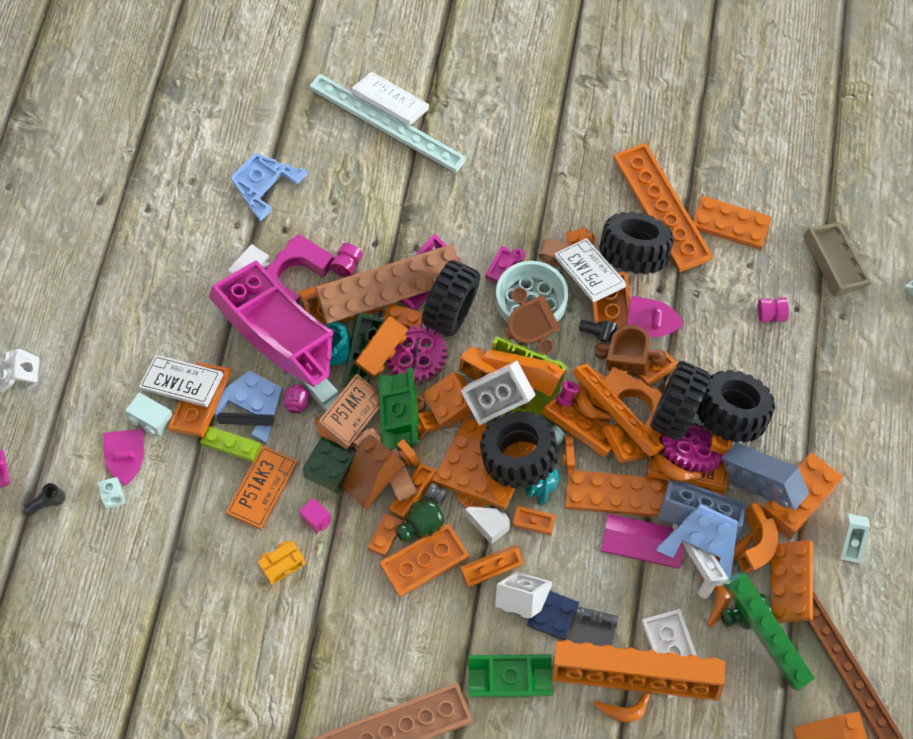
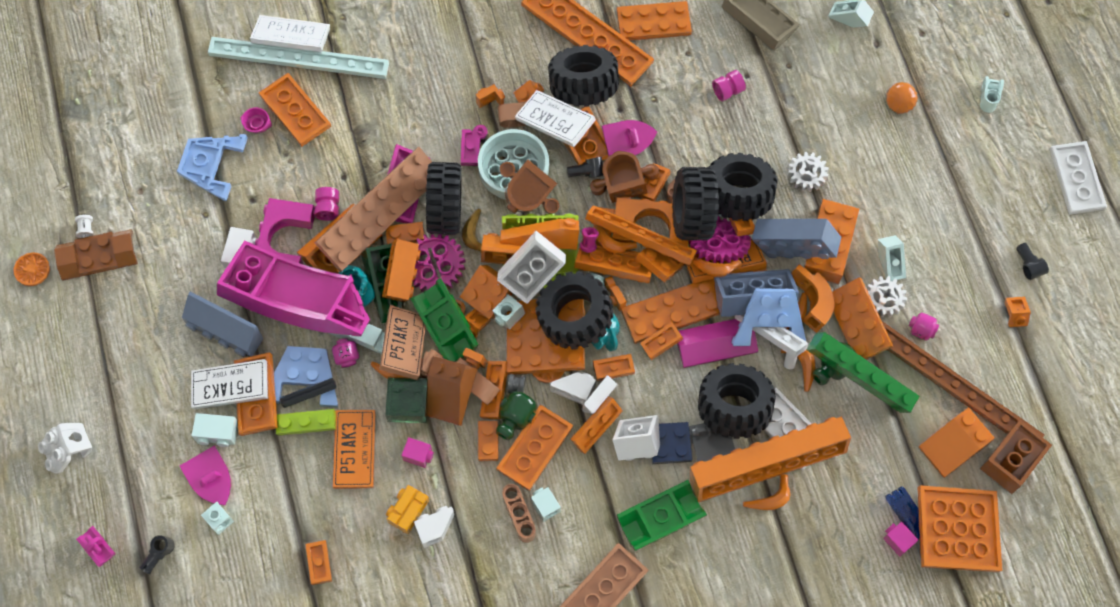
camera: 25 degrees left, 5 degrees up
none -> orange wheel [13,252,50,286]
none -> dark orange piece [54,229,138,281]
none -> white bush [75,215,94,238]
none -> sand blue slope [182,291,263,357]
none -> dark pink hat [240,107,272,134]
none -> orange plate [259,73,332,147]
none -> orange plate [305,540,332,585]
none -> white slope [414,506,454,548]
none -> pearl gold piece [462,209,482,252]
none -> orange bracket [476,84,505,108]
none -> light aqua brick [492,294,525,330]
none -> nougat beam [502,484,536,543]
none -> light aqua brick [531,487,561,522]
none -> white slope [582,376,617,414]
none -> orange plate [640,322,683,360]
none -> black tyre [698,363,776,439]
none -> white gear [787,152,829,192]
none -> white gear [866,276,907,318]
none -> dark pink head [908,312,939,341]

